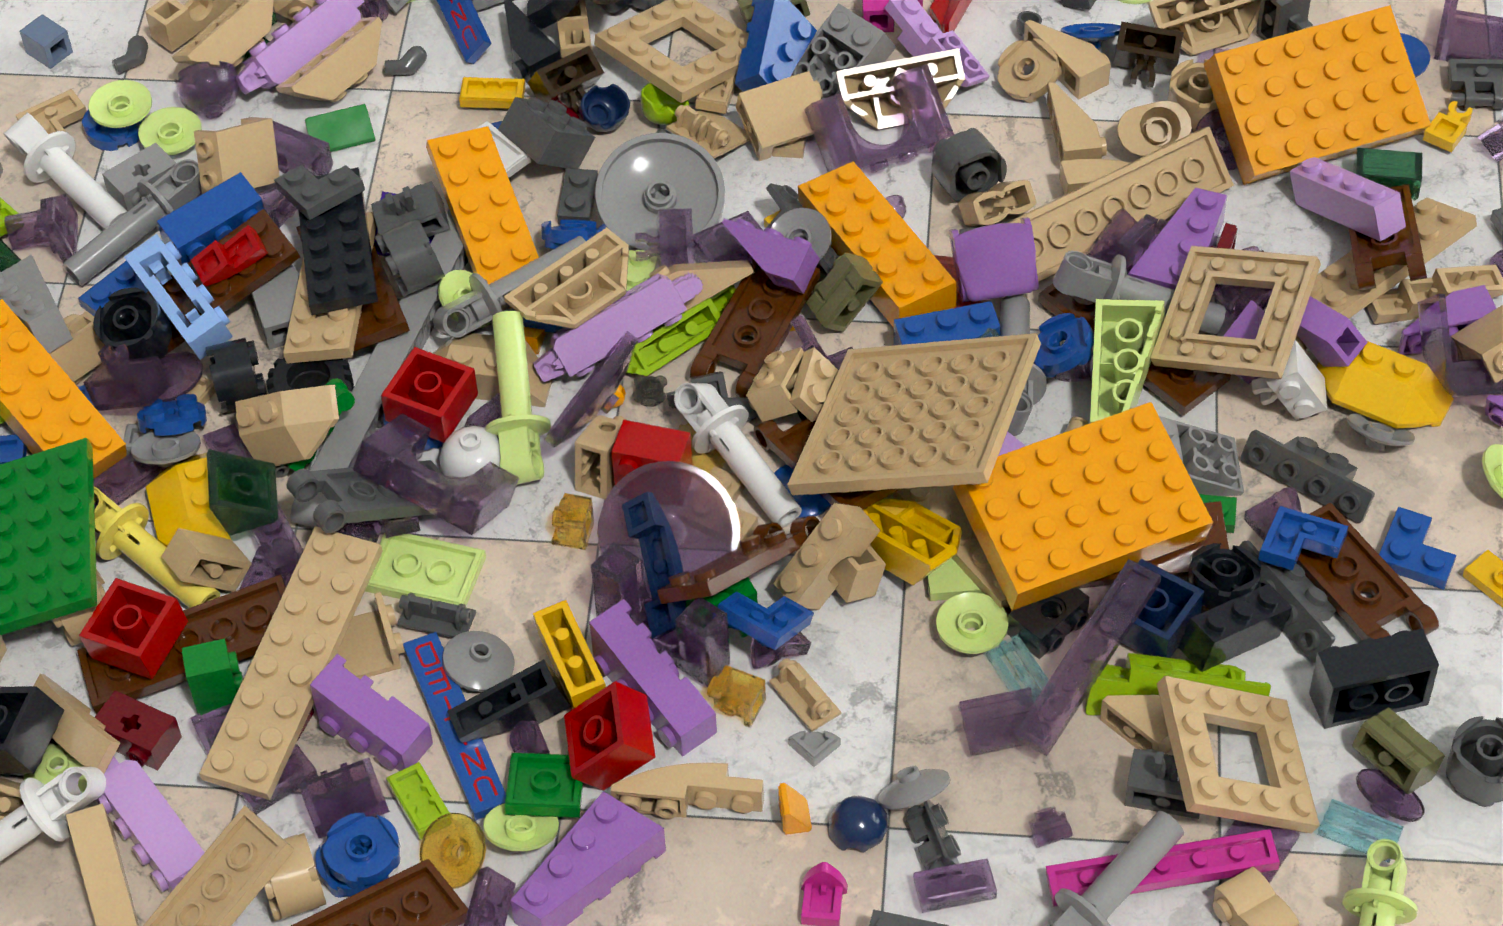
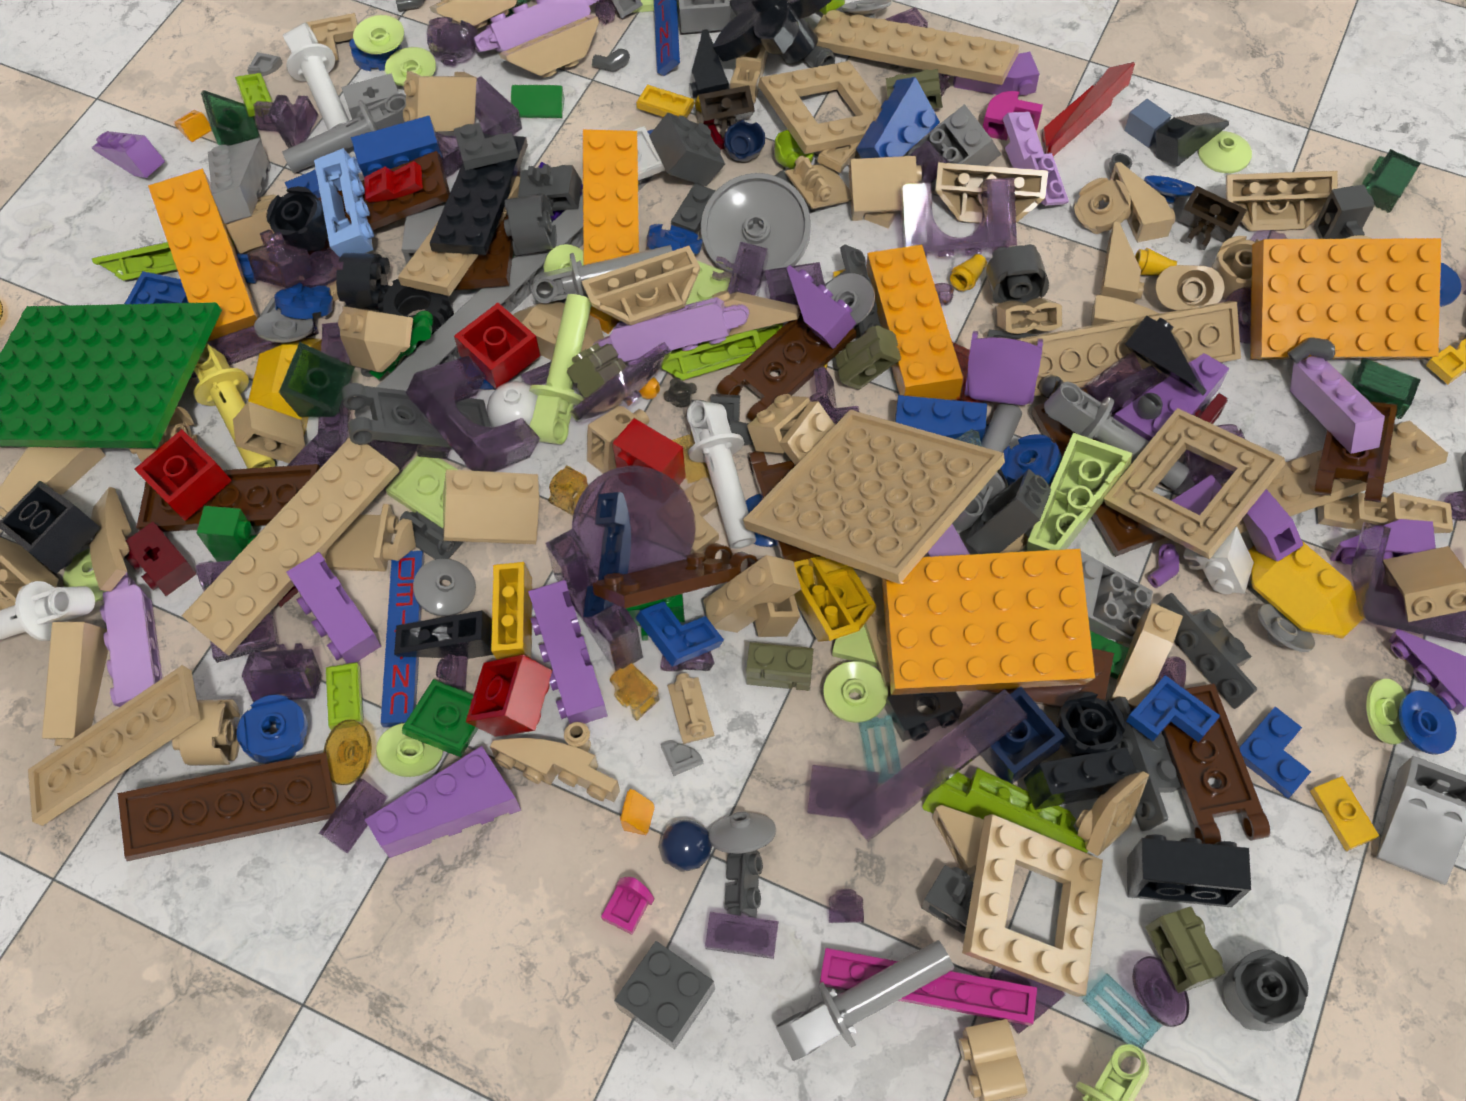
camera: 20 degrees right, 10 degrees up
none -> tan tile [388,519,416,561]
none -> tan slope [443,469,539,544]
none -> tan pin [564,722,591,752]
none -> olive brick [567,343,628,398]
none -> olive brick [746,642,814,691]
none -> clear purple tile [909,140,950,185]
none -> yellow cone [950,254,987,291]
none -> dark grey window [966,469,1052,554]
none -> dark grey hinge [1039,375,1064,398]
none -> tan slope [1075,771,1149,856]
none -> tan slope [1111,603,1183,709]
none -> black slope [1125,315,1207,396]
none -> yellow cone [1135,248,1177,276]
none -> dark grey hinge [1137,393,1163,420]
none -> medium lavender arm [1147,544,1179,588]
none -> dark grey arm [1287,337,1335,364]

